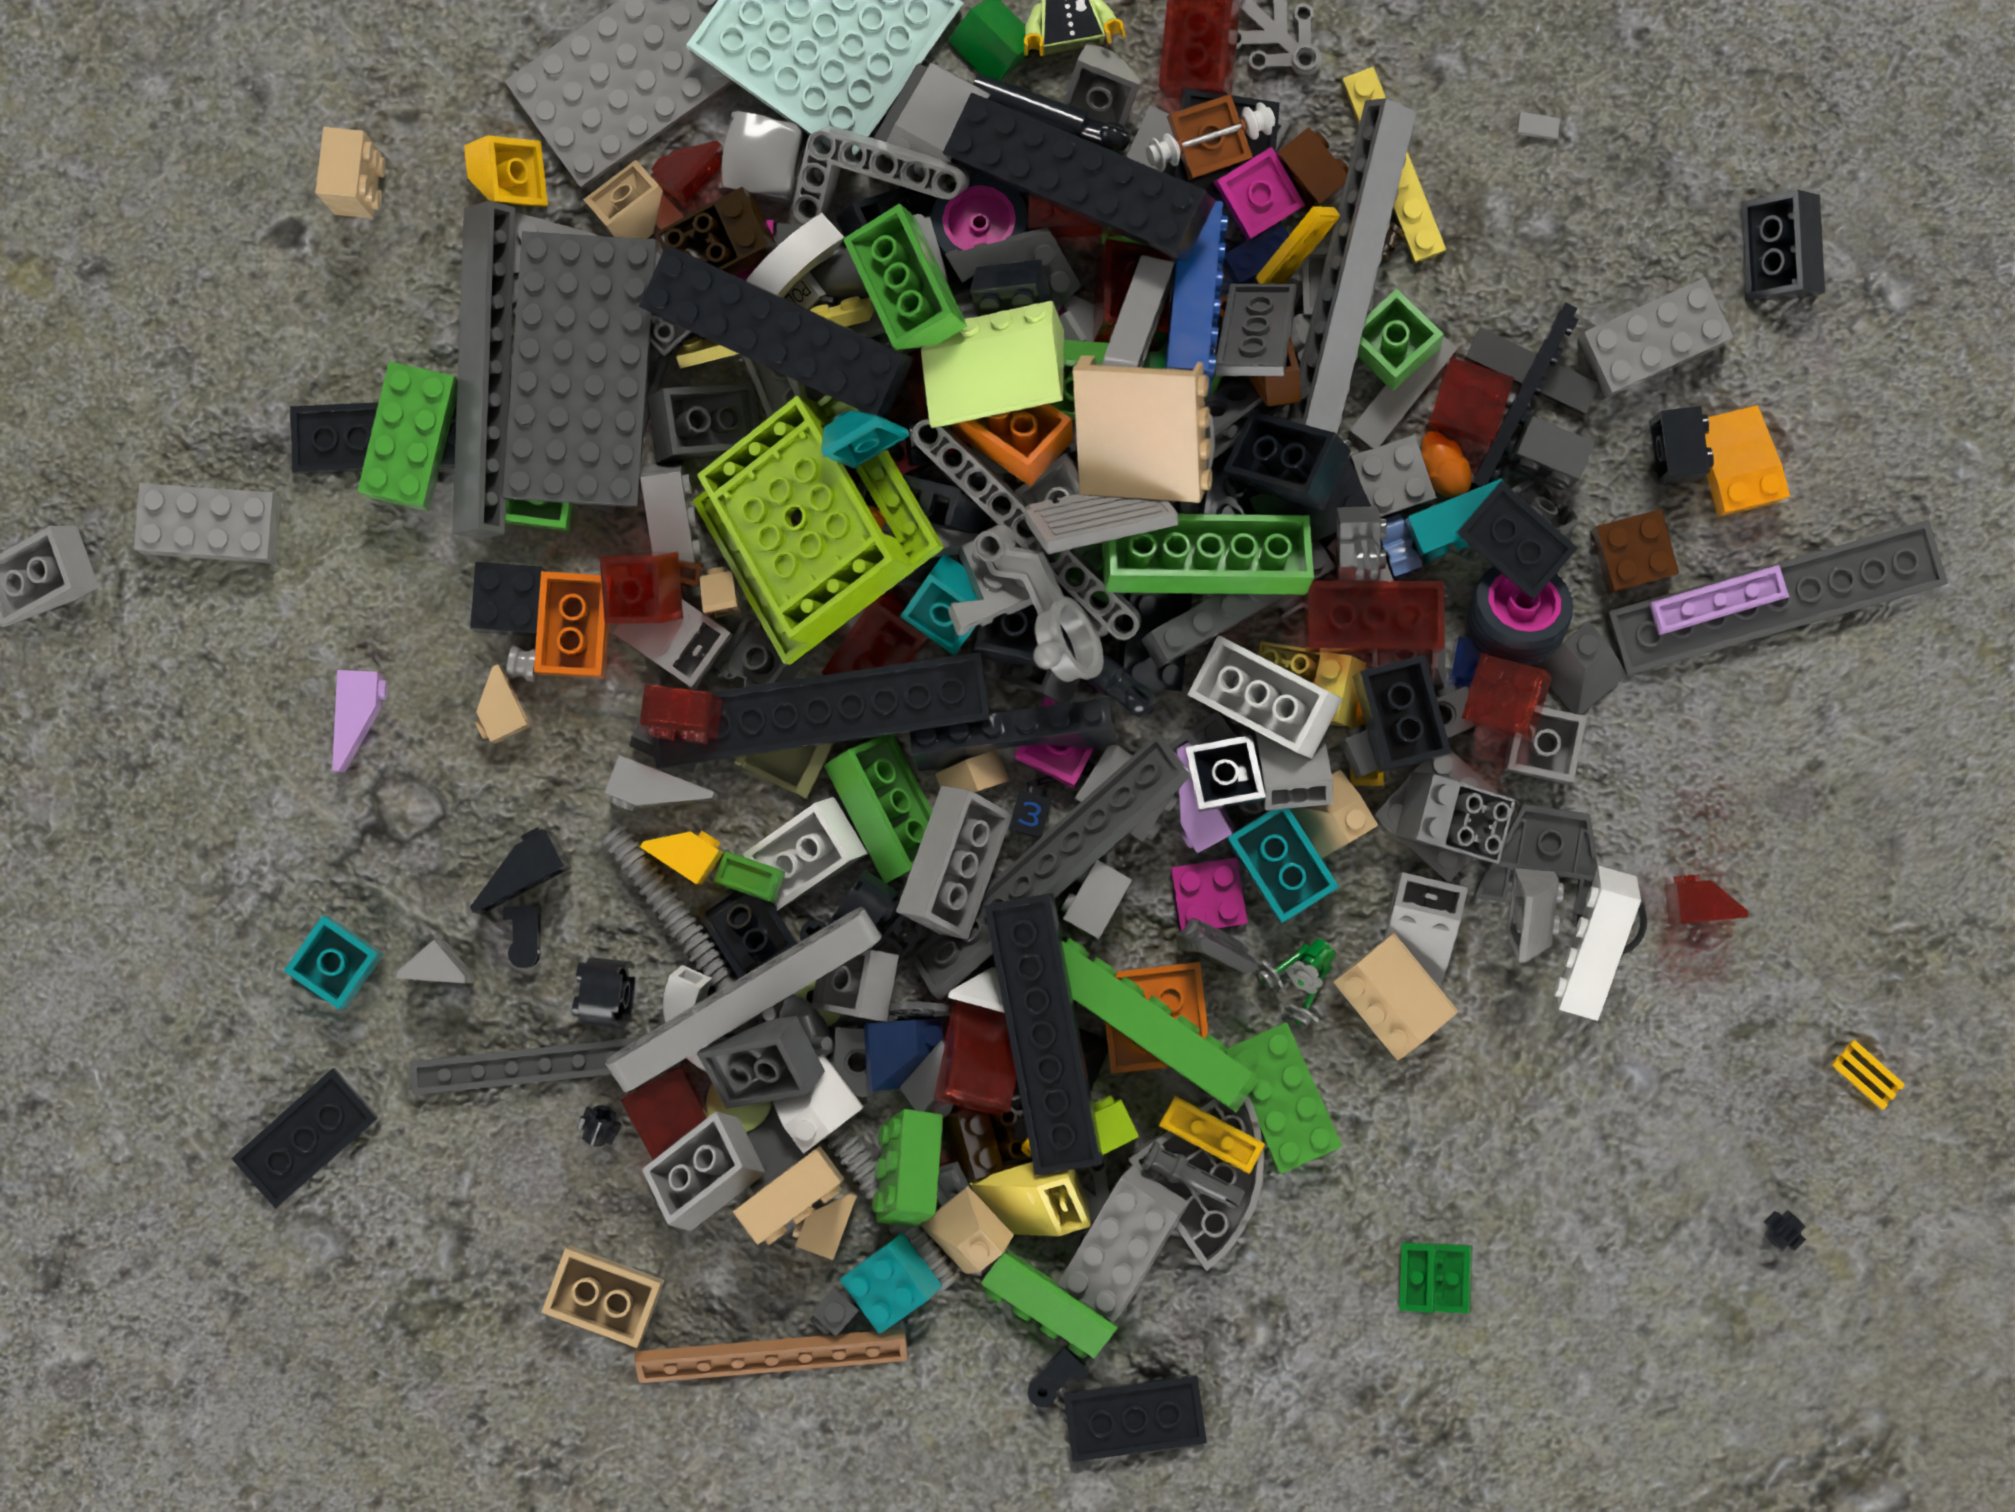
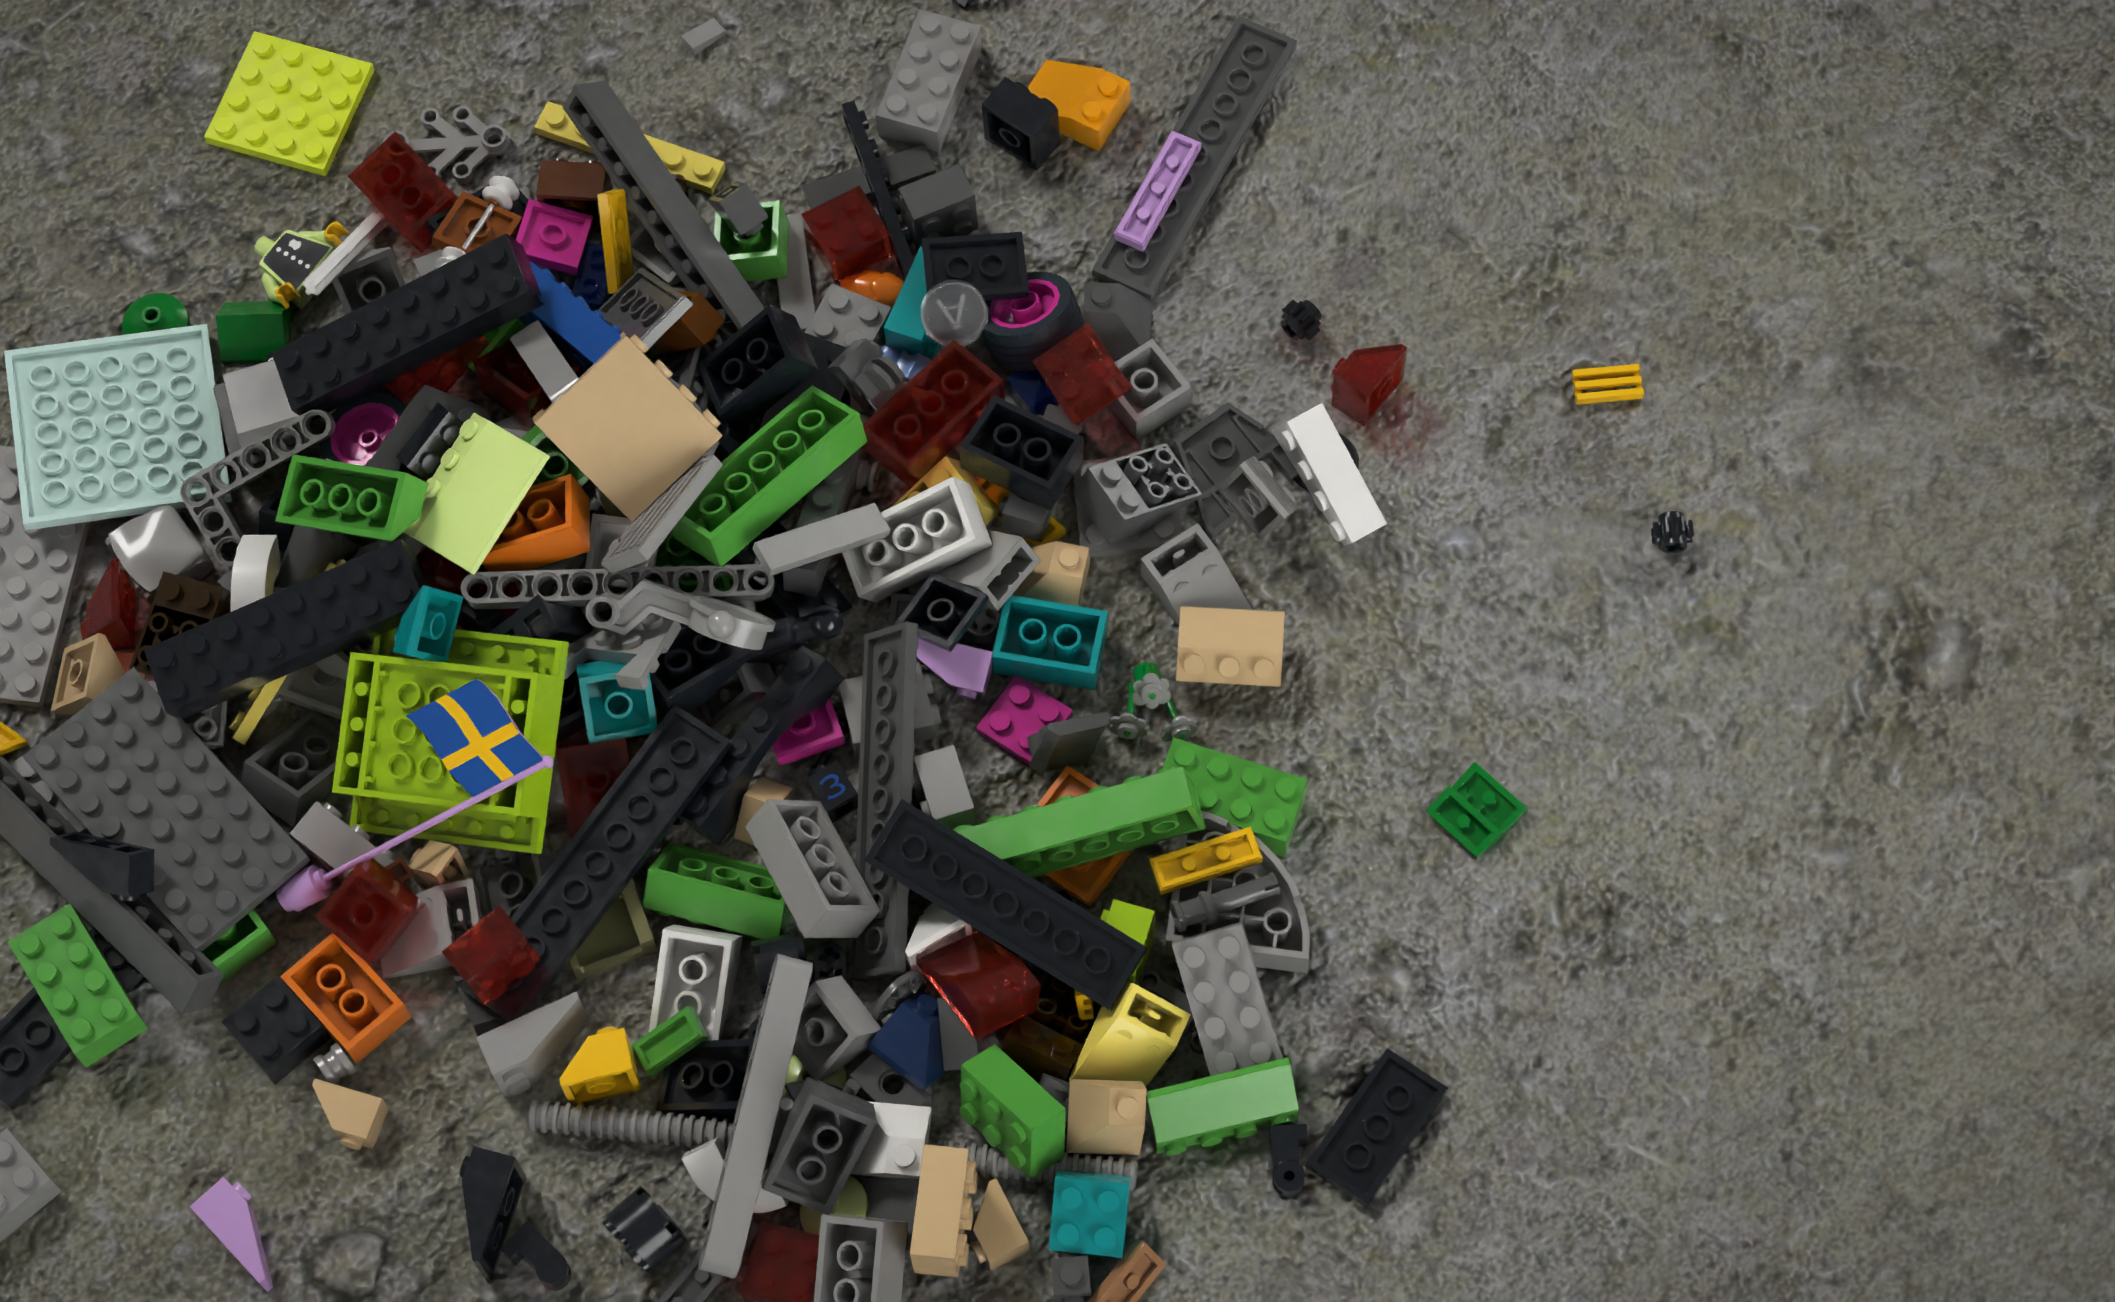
camera: 45 degrees left, 20 degrees down
reddish brown brick [1590,509,1679,595] -> none
none -> black slope [50,832,154,901]
none -> flag [276,679,554,912]
none -> white axle [303,212,387,295]
none -> dark grey slope [708,182,768,237]
none -> light grey tile [752,503,891,576]
none -> clear tile [920,280,988,348]
none -> black gear [1281,300,1322,341]

